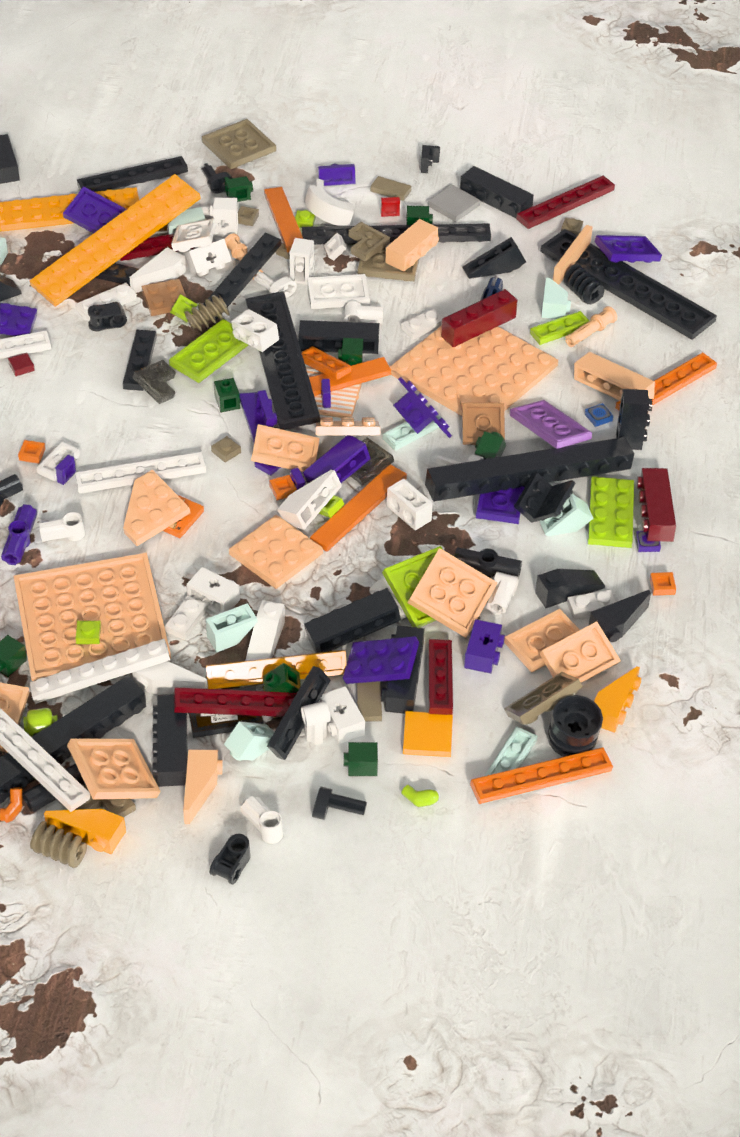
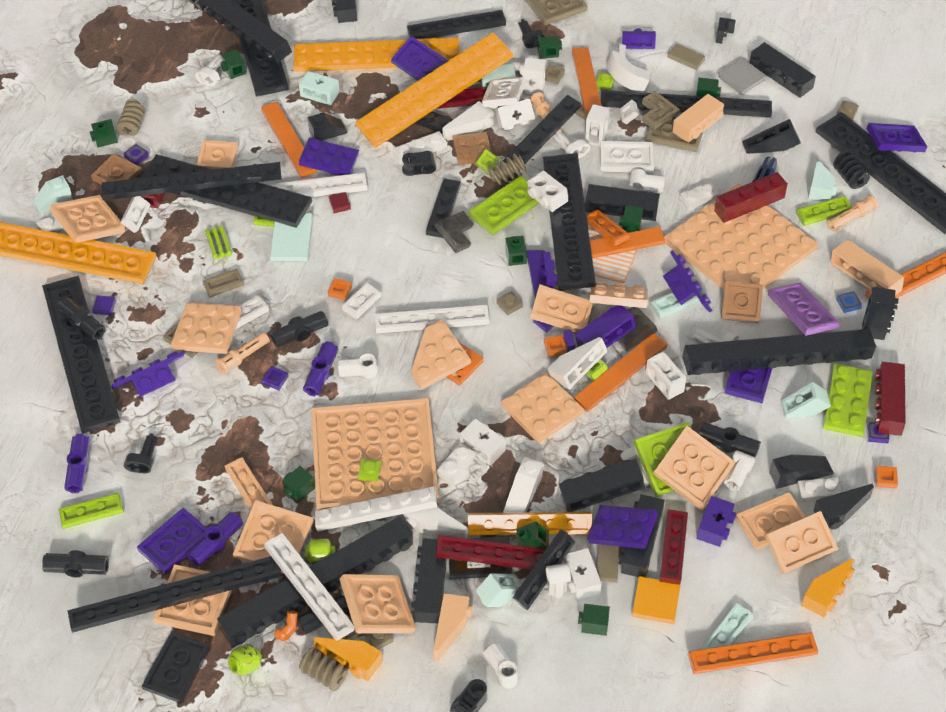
camera: 10 degrees right, 5 degrees up
dark purple tile [55,455,76,485] -> none
light aqua slope [206,603,258,653] -> none
black piece [312,786,367,820] -> none
dark purple tile [321,379,331,408] -> none
red tile [381,197,400,217] -> none
lime arm [401,784,439,807] -> none
dark green brick [475,431,506,459] -> none
dark tan plate [504,672,583,725] -> none
black bracket [514,472,576,523] -> none
dark red plate [517,175,615,229] -> none
black wheel [547,695,603,757] -> none
light nougat tile [553,225,593,284] -> none

